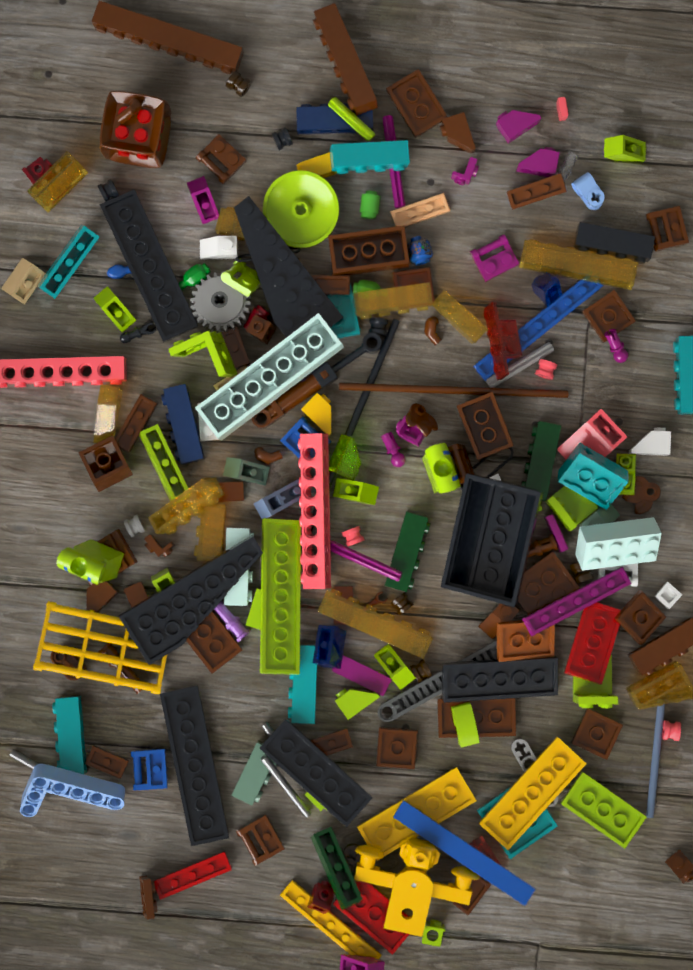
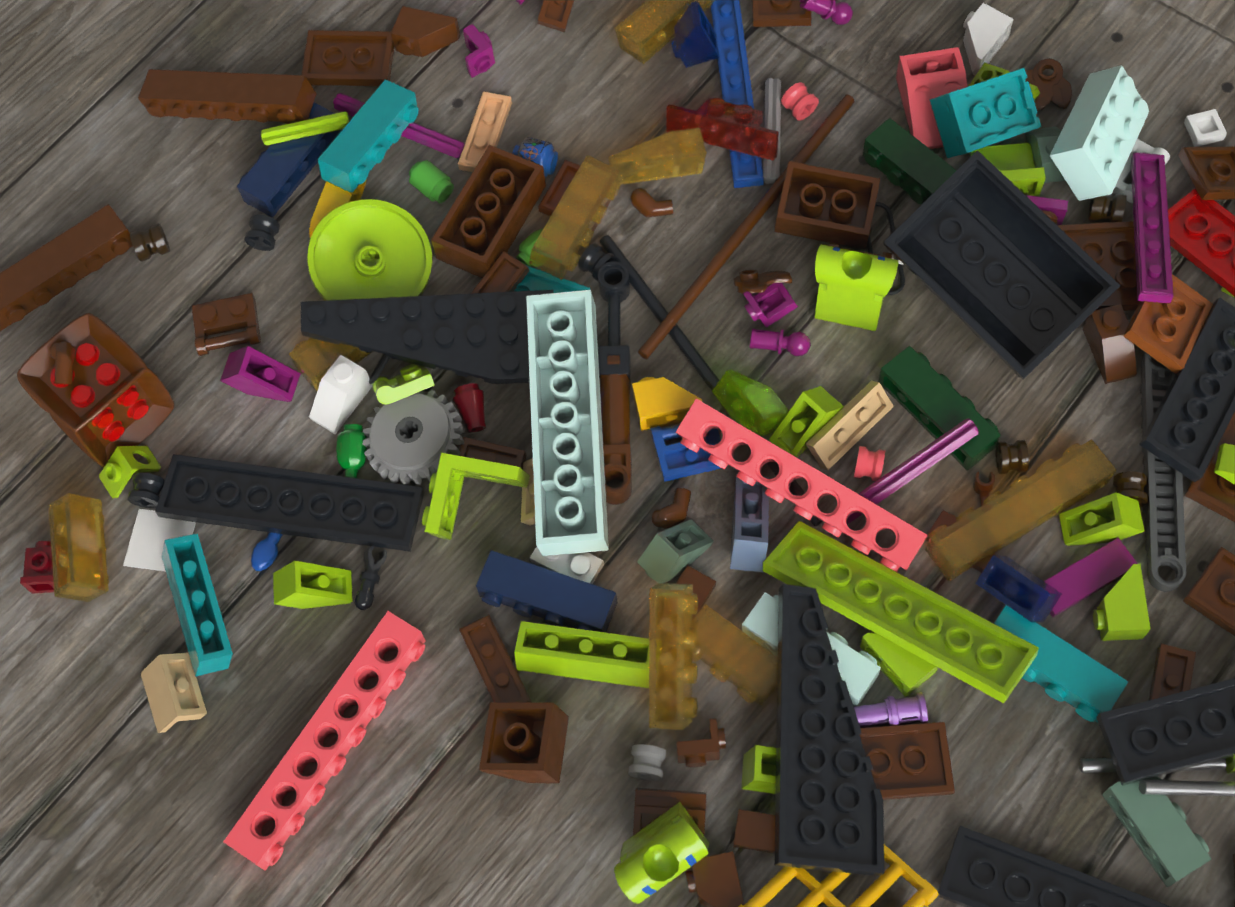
camera: 55 degrees left, 20 degrees down
clear yellow slope [93,384,123,443] -> none
reddish brown bracket [246,315,276,345] -> none
magenta plate [470,234,519,282] -> none
none -> lime bracket [99,446,161,498]
none -> white sticker [123,509,196,572]
none -> tan plate [806,380,894,470]

